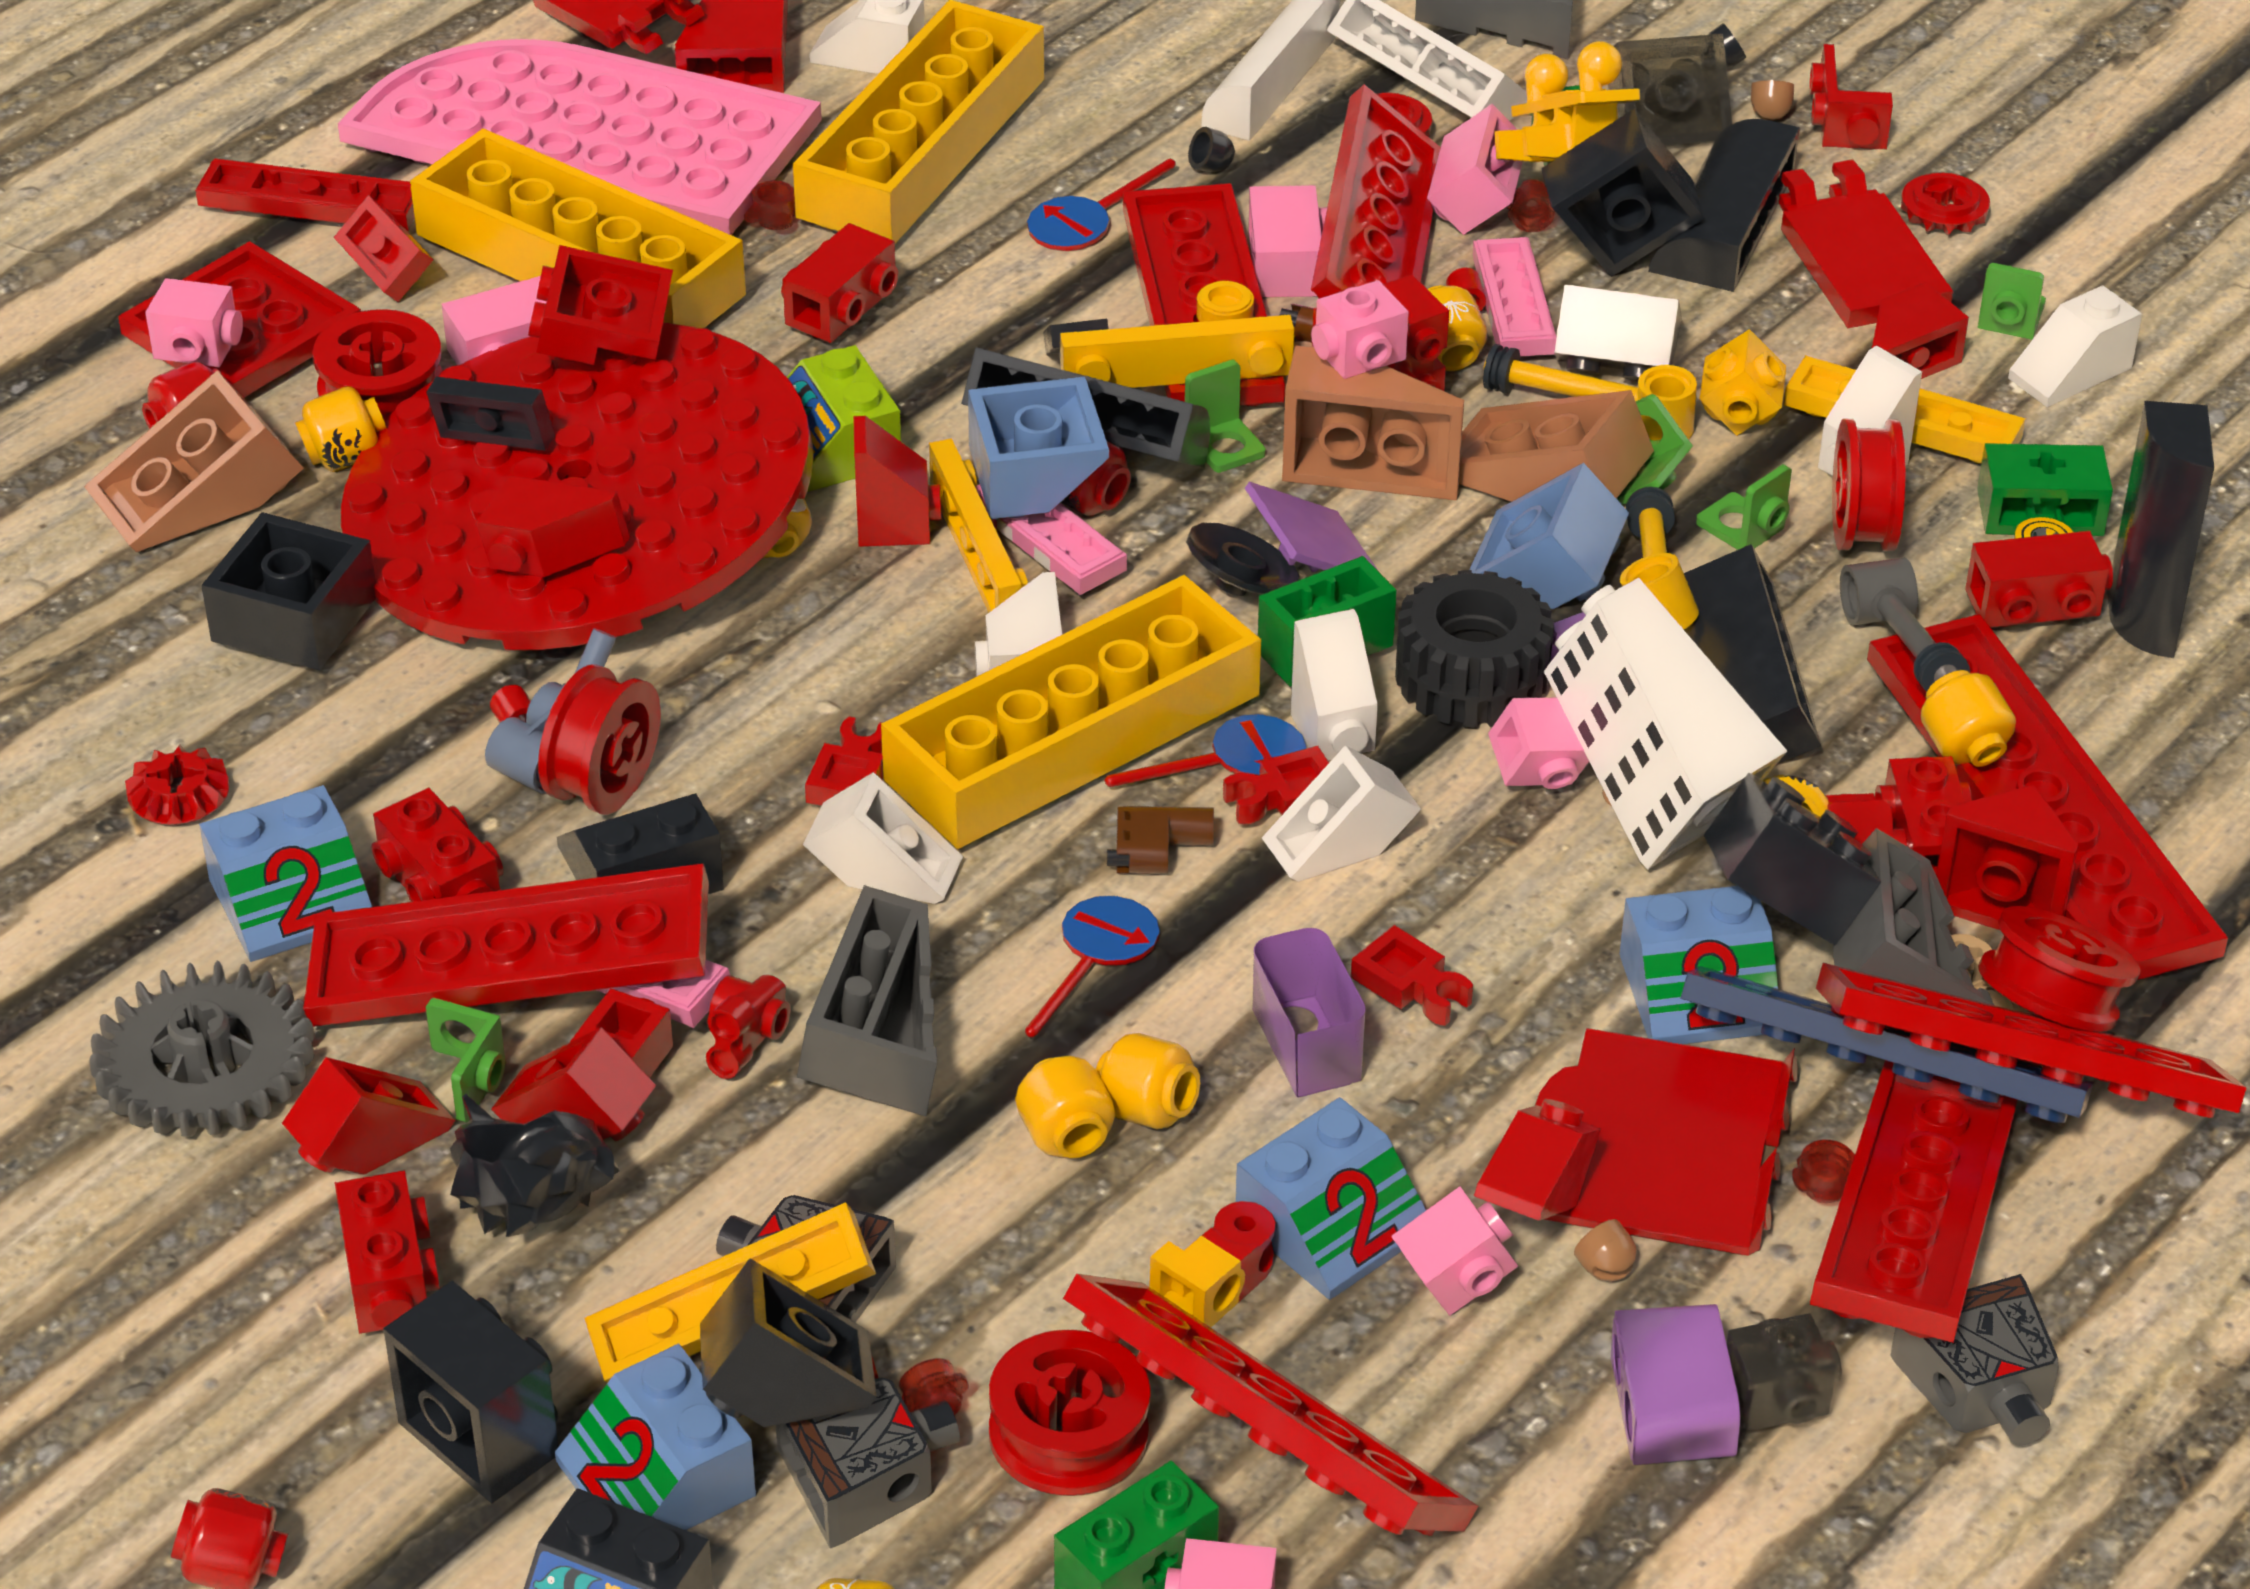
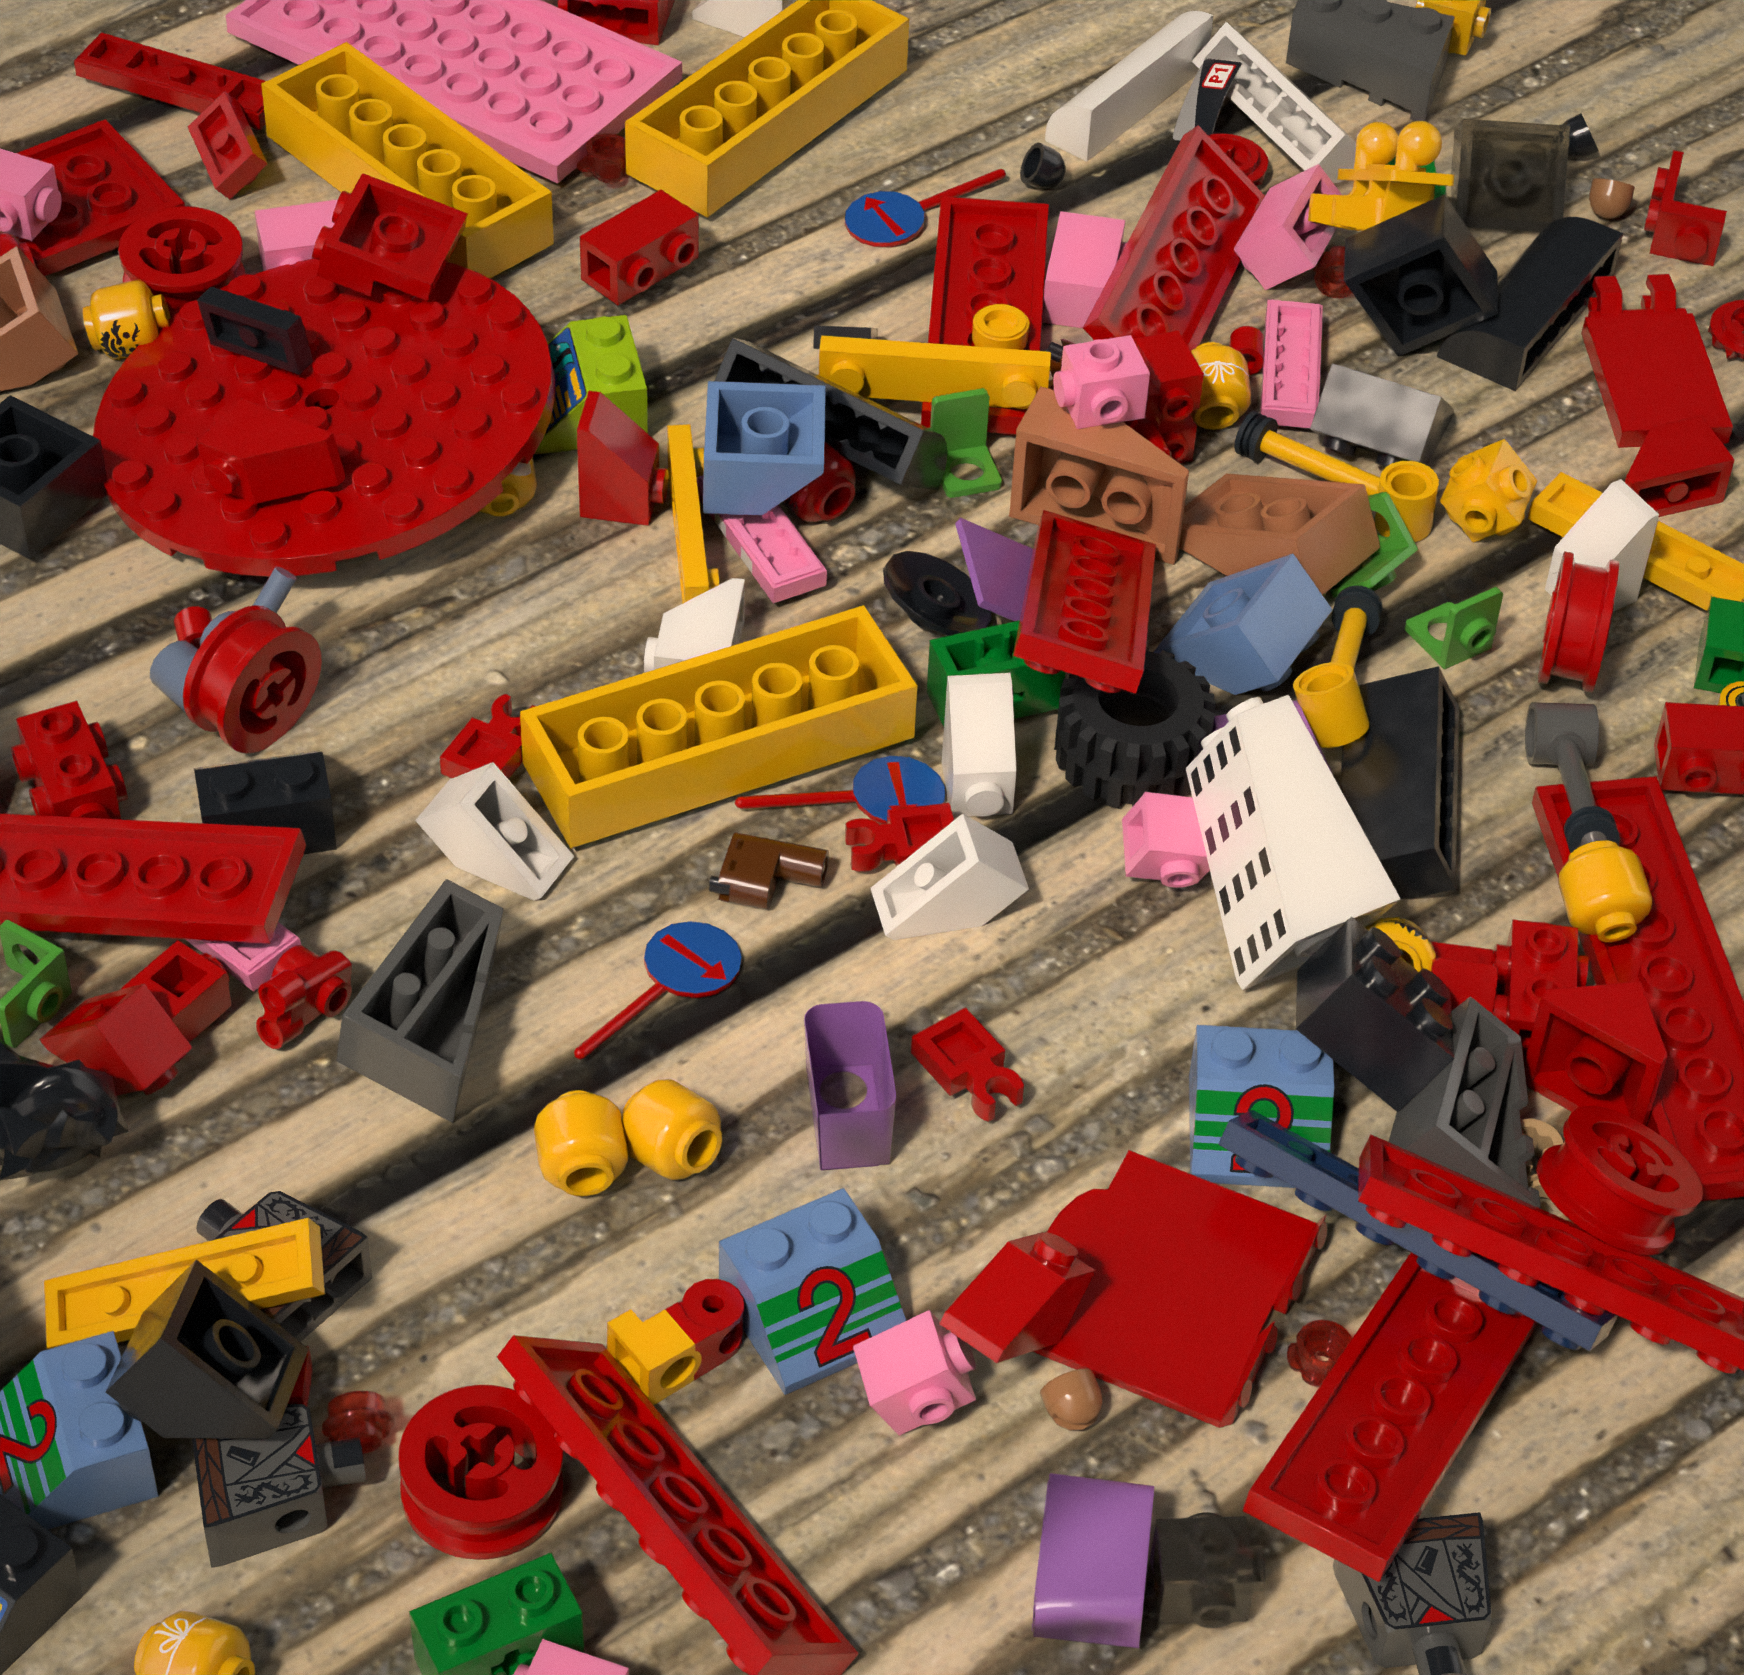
camera: 10 degrees right, 5 degrees up
none -> red plate [1013,510,1156,693]
none -> sticker [1173,59,1242,141]

